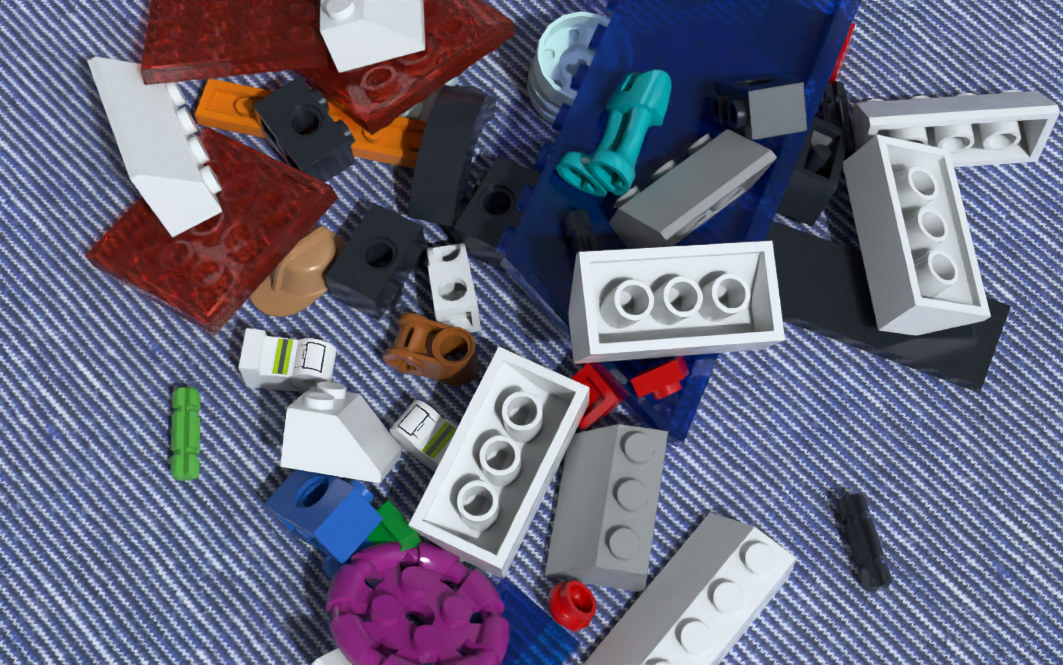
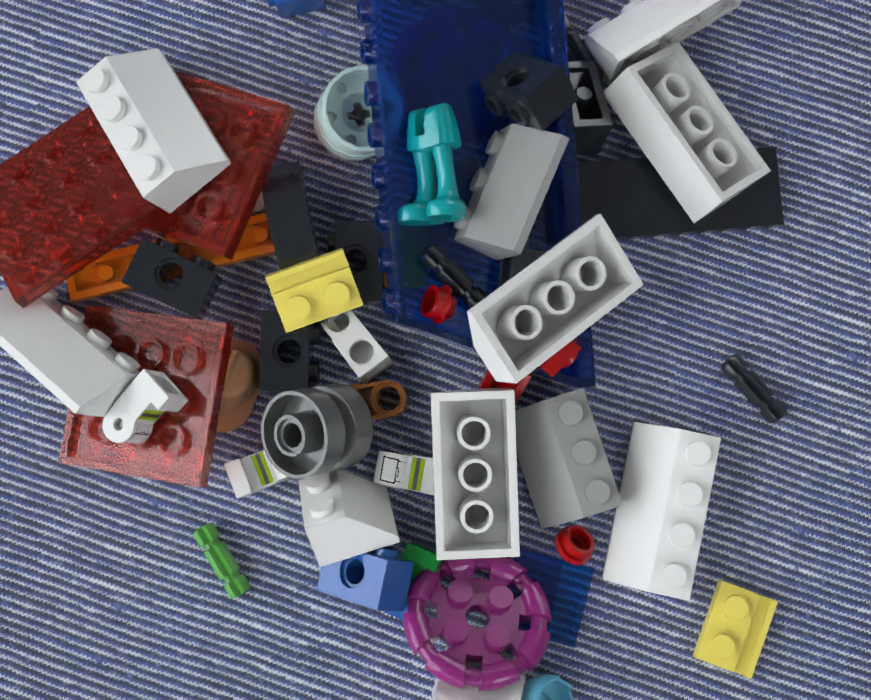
camera: 25 degrees left, 20 degrees up
none -> white leg [103,369,188,444]
none -> dark grey wheel [261,383,373,479]
none -> light yellow plate [265,248,363,333]
none -> red plate [421,285,457,325]

